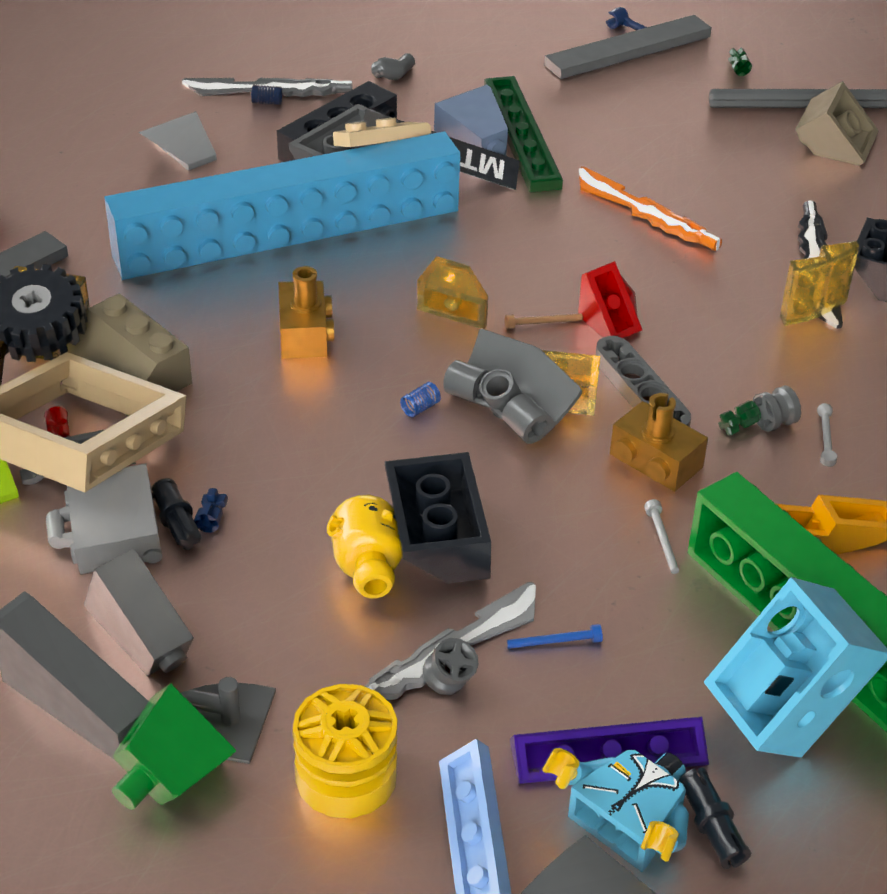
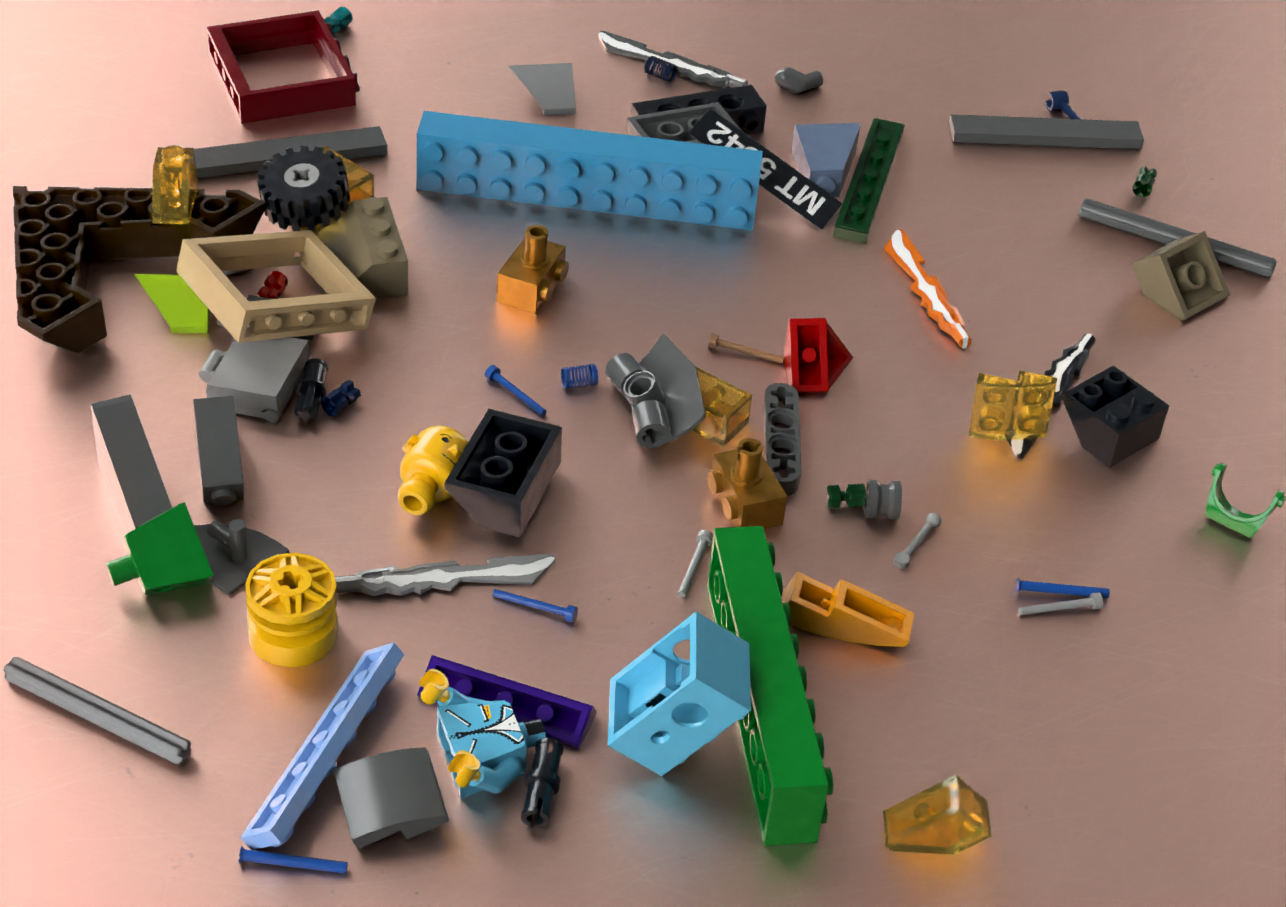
camera: 25 degrees right, 0 degrees up
tan hinge [333,118,431,147] -> none
clear yellow slope [417,256,488,329] -> none
dark grey wheel [423,638,479,695] -> none
none -> blue piece [485,365,547,416]

